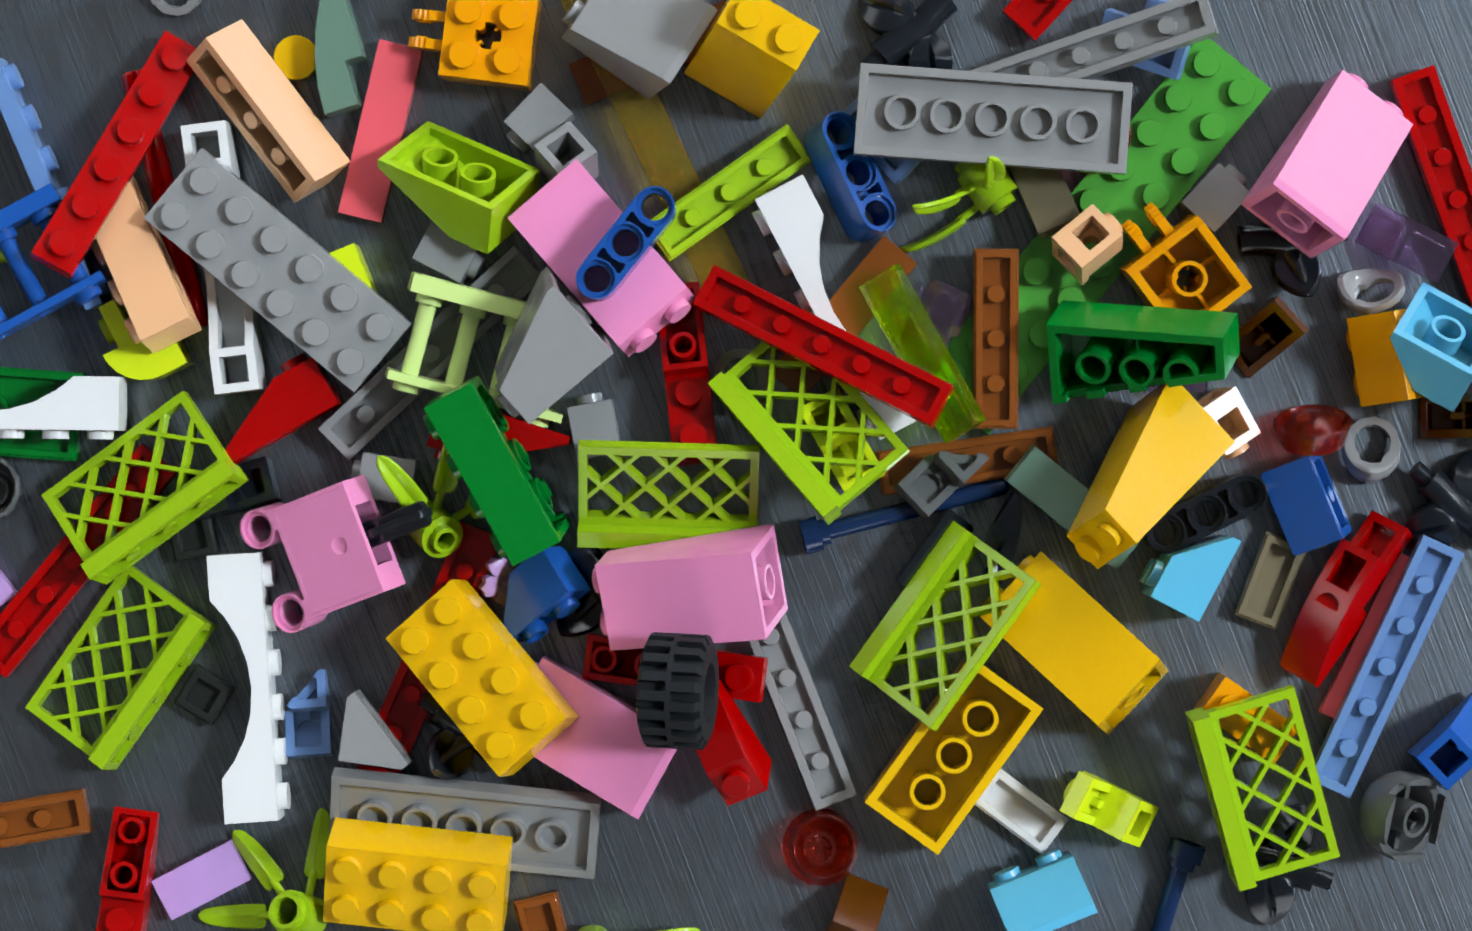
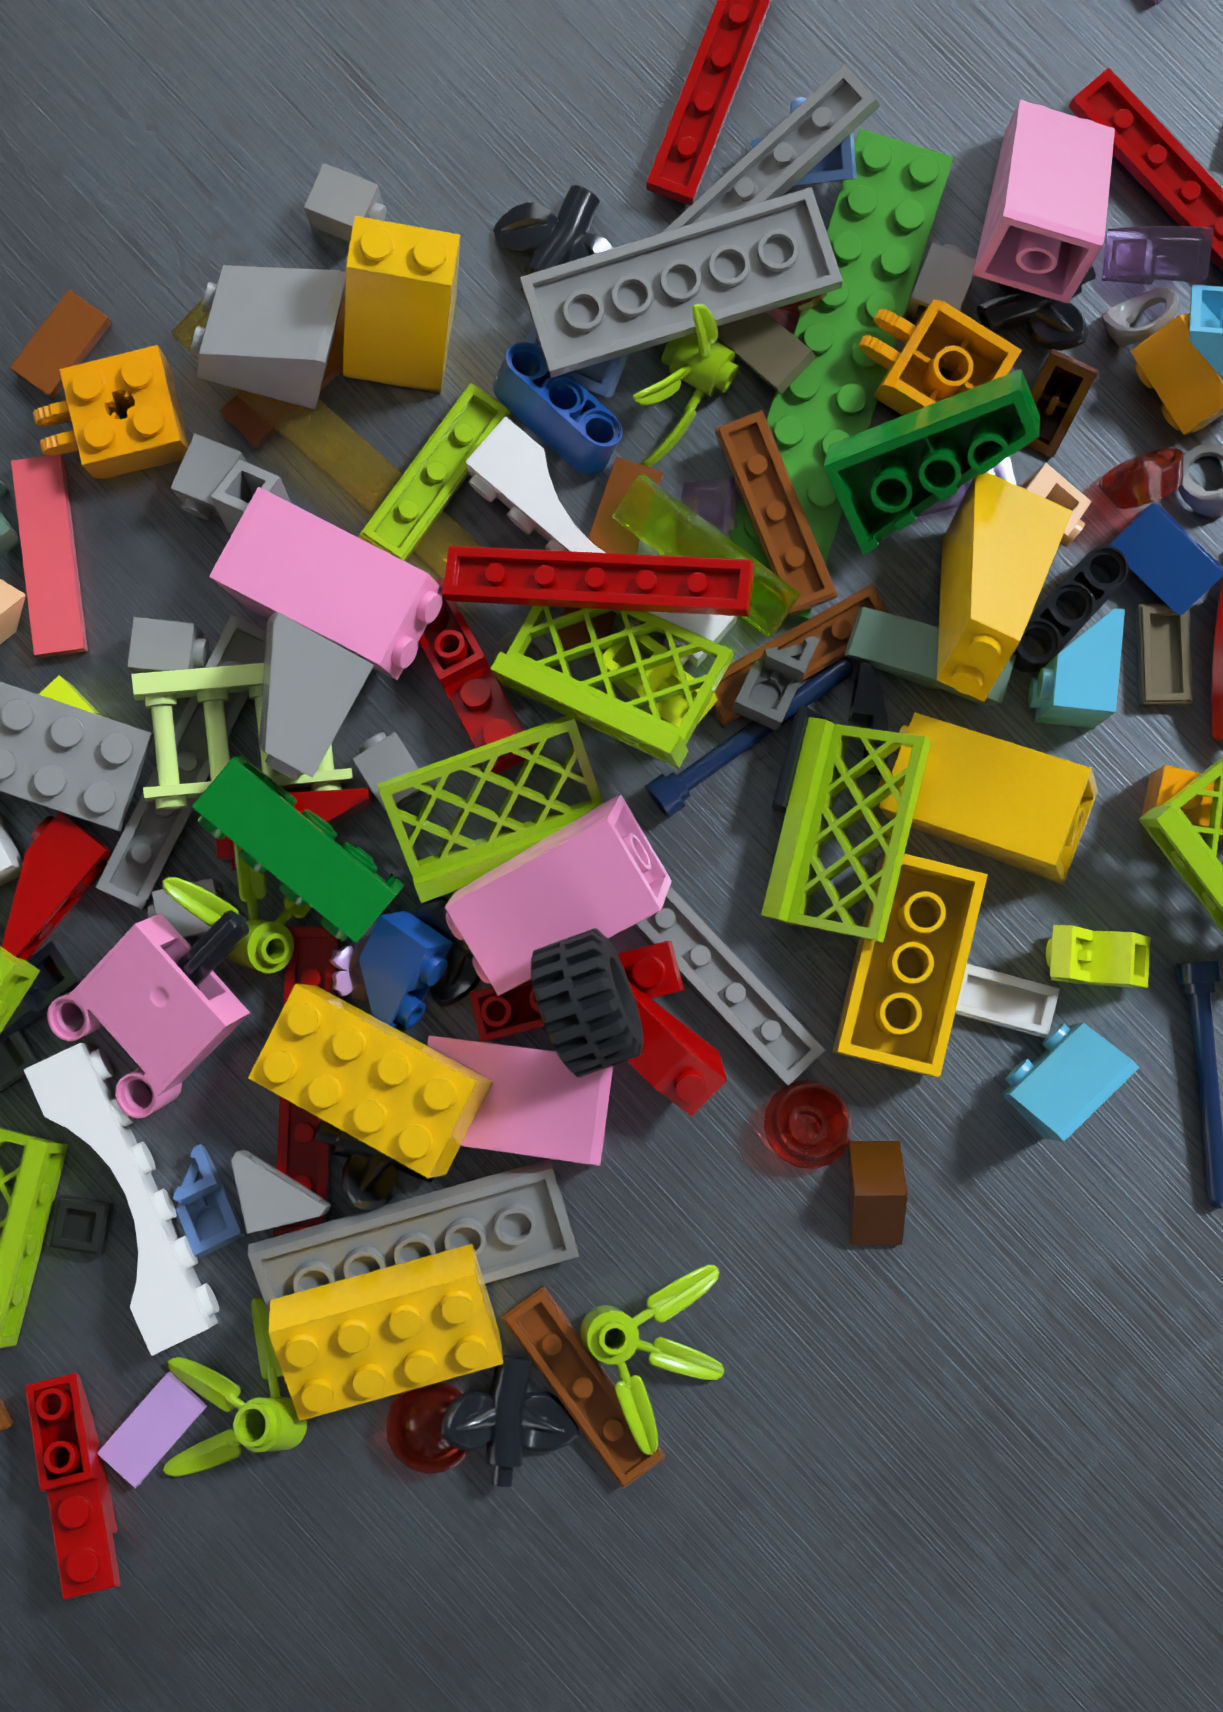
camera: 15 degrees left, 5 degrees down
lime slope [377,121,540,254] -> none
blue beam [576,186,676,301] -> none
light nougat brick [1052,204,1124,285] -> none

